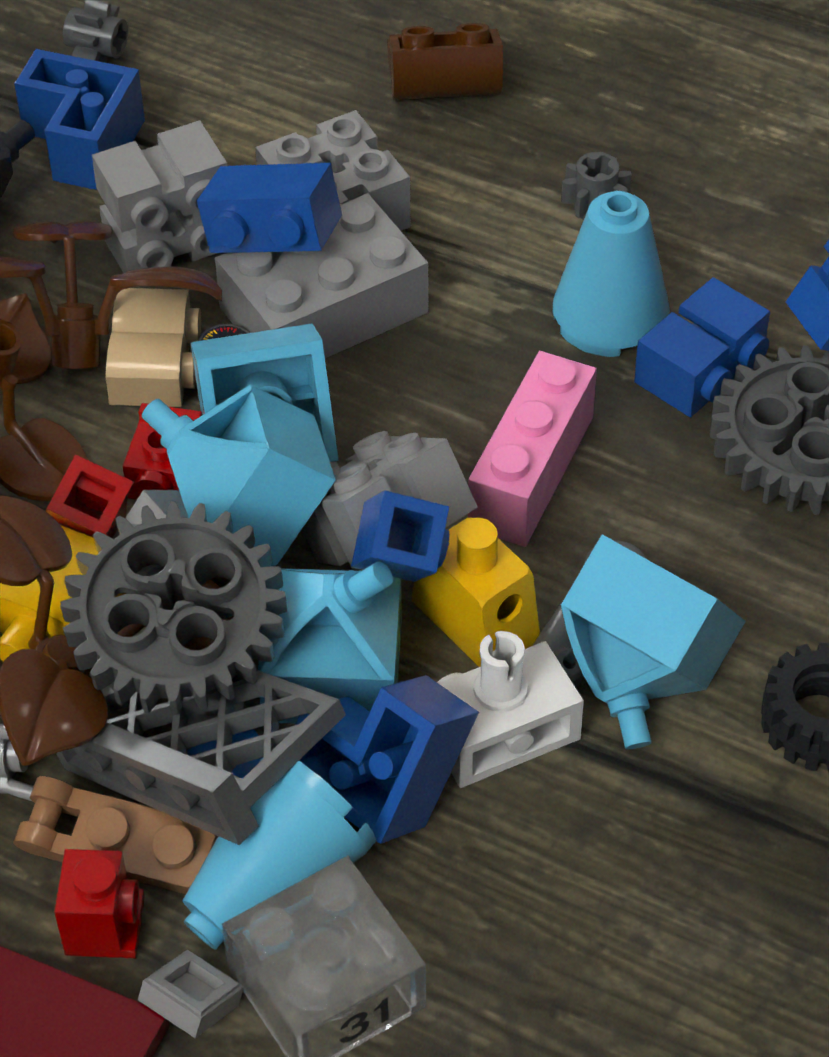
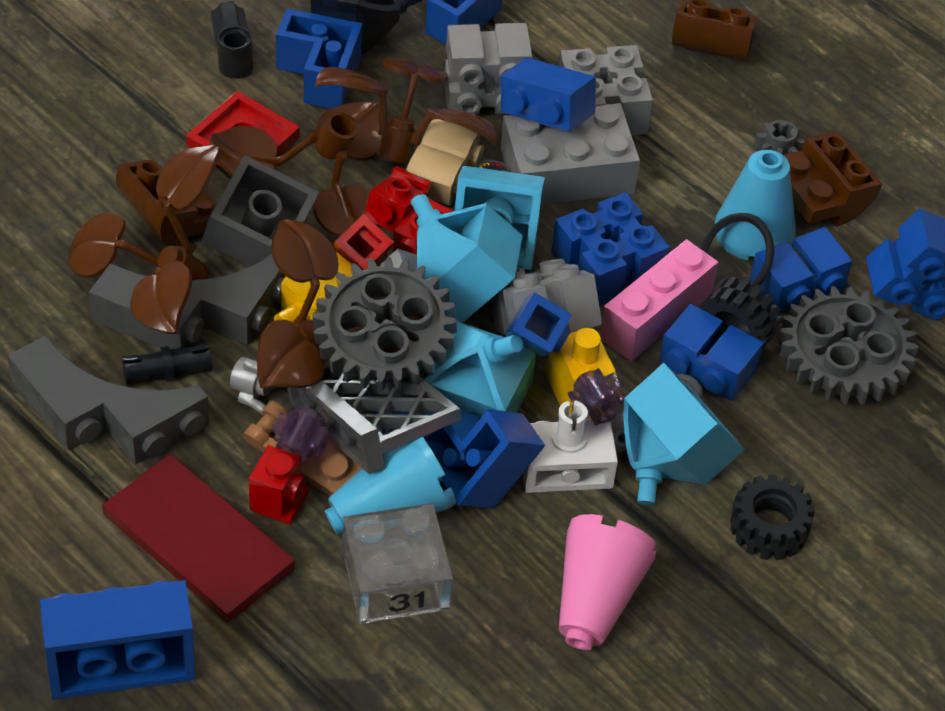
camera: 15 degrees right, 0 degrees up
light grey tile [138,950,244,1038] -> none
none -> clear purple gear [271,406,330,463]
none -> red brick [365,166,432,233]
none -> blue brick [551,192,670,306]
none -> bright pink cone [559,514,656,650]
none -> clear purple gear [568,368,625,426]
none -> blue piece [659,303,764,401]
none -> black tyre [700,277,782,351]
none -> black tyre [701,213,774,289]
none -> reddish brown brick [783,131,883,227]

